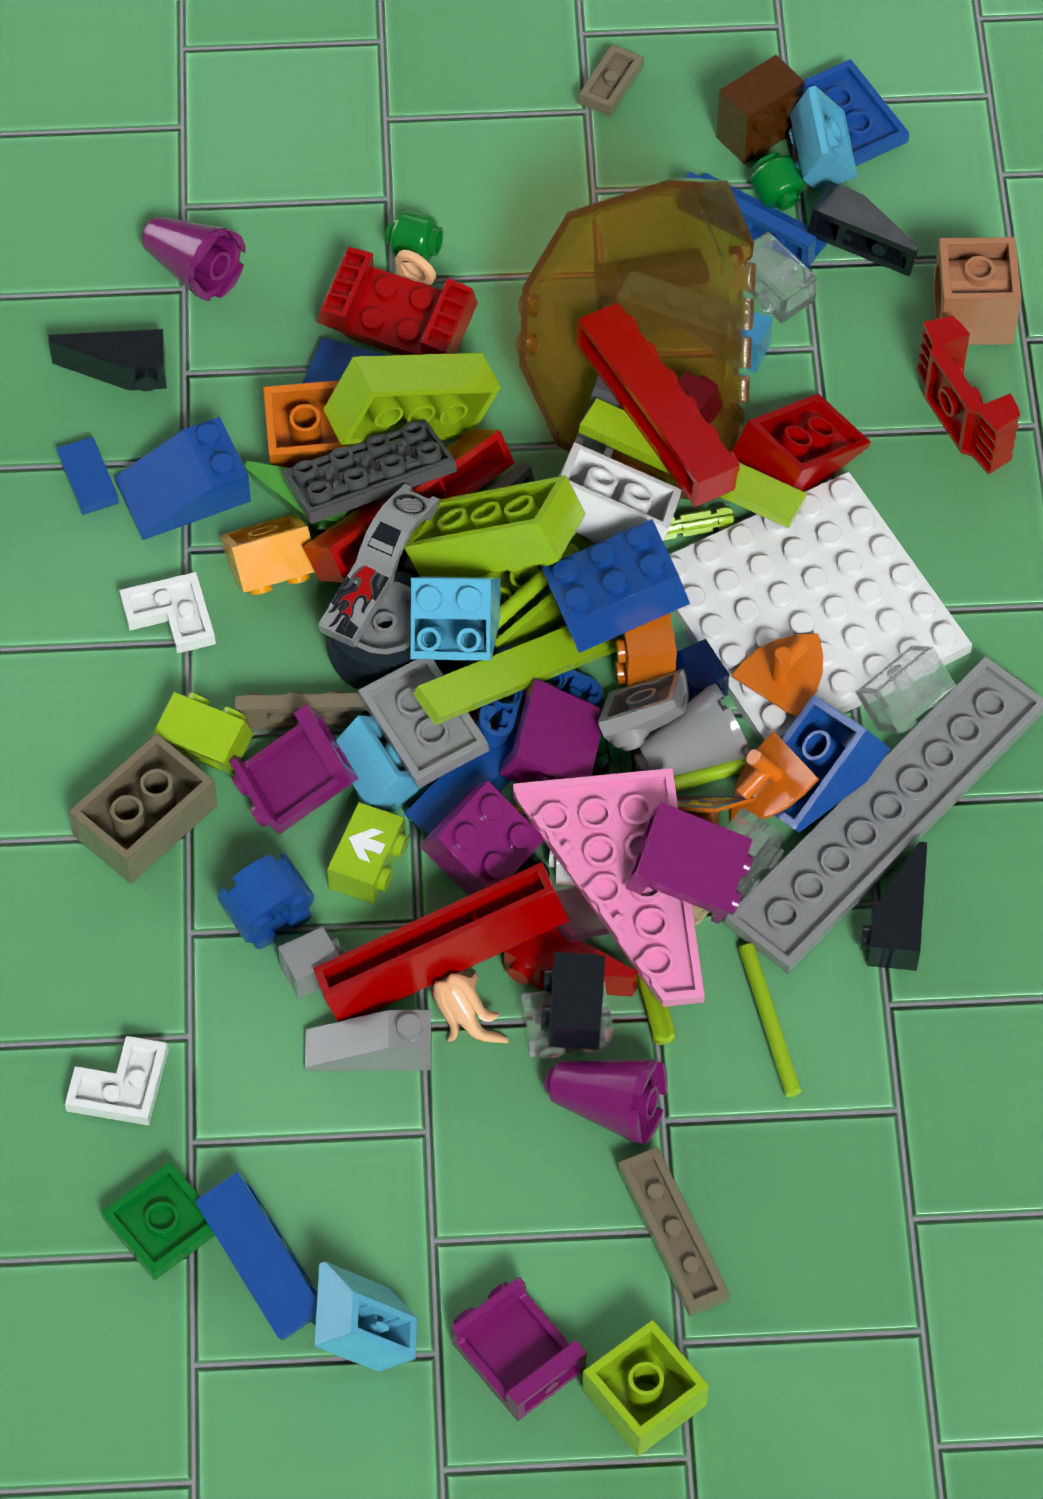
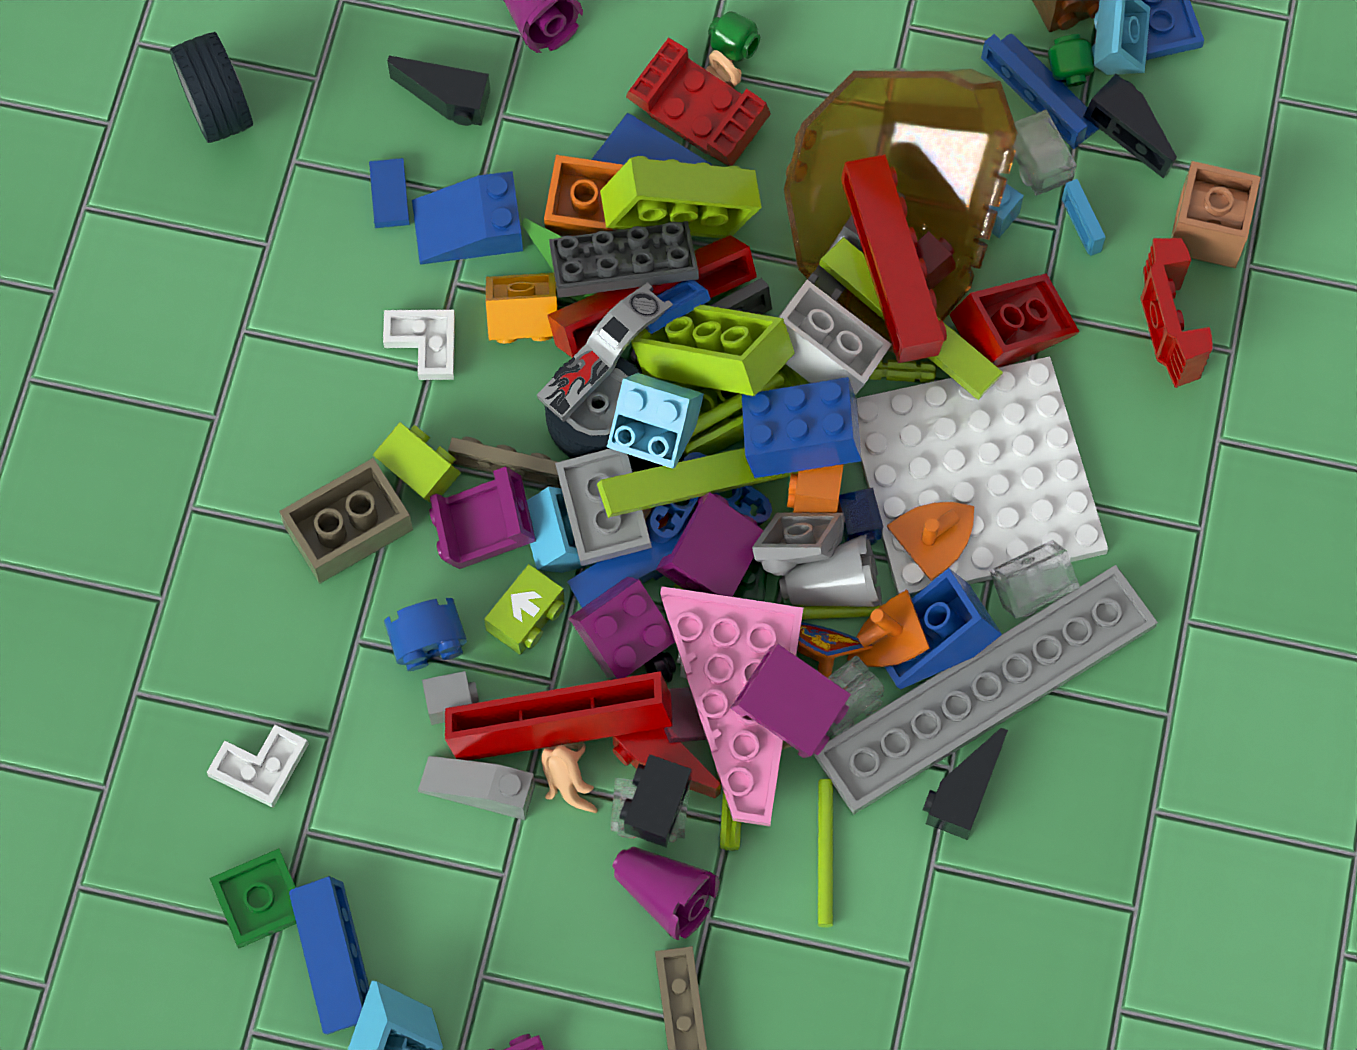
camera: 15 degrees right, 10 degrees up
none -> blue tile [645,280,711,334]
none -> dark azure tile [1061,179,1106,256]

